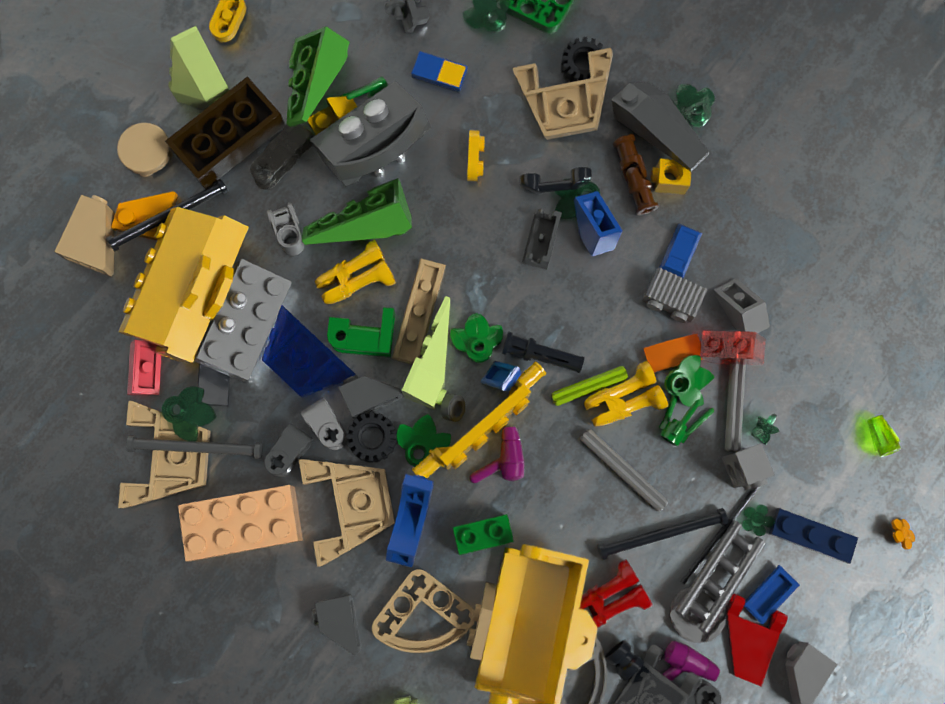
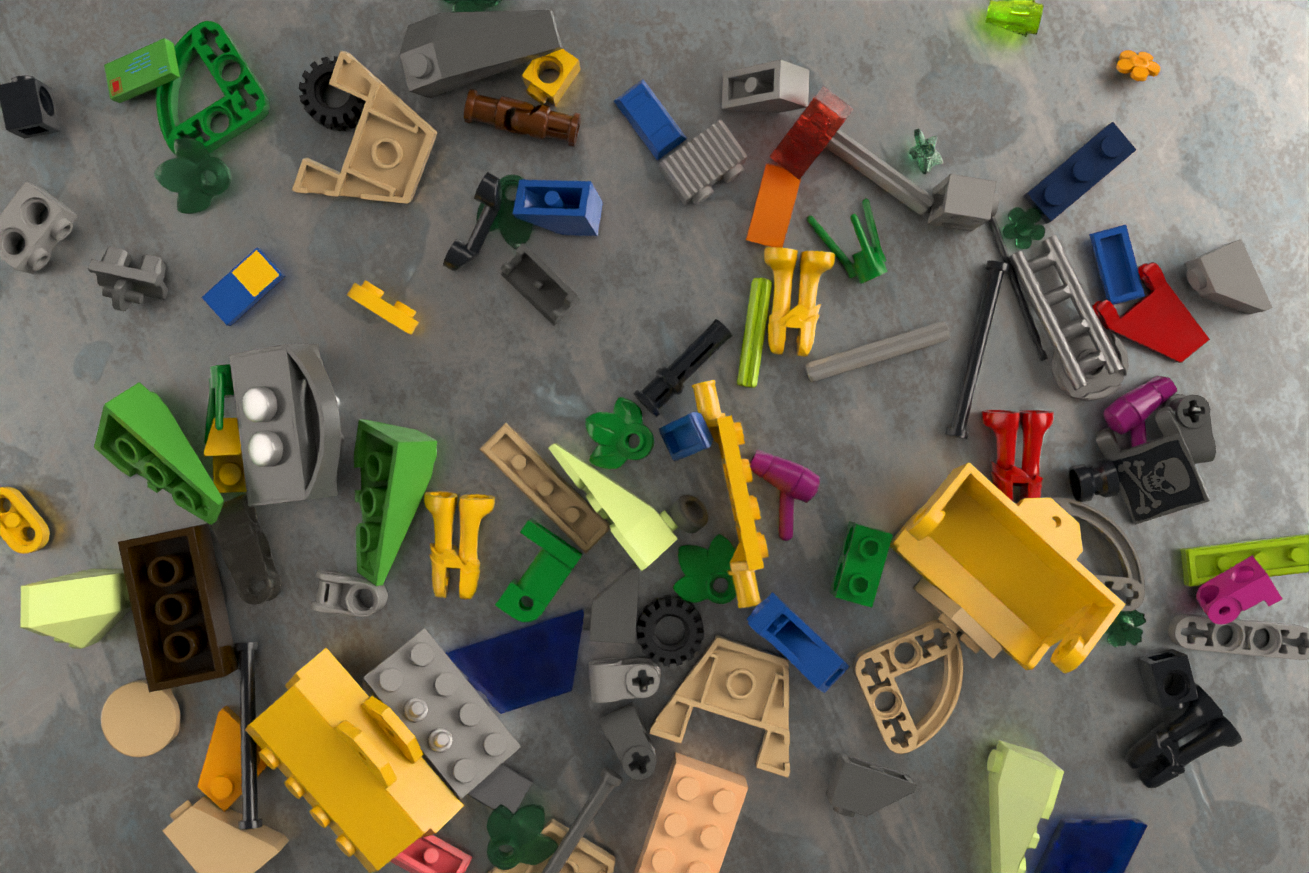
camera: 55 degrees left, 10 degrees up
green plate [664,355,715,407] -> none

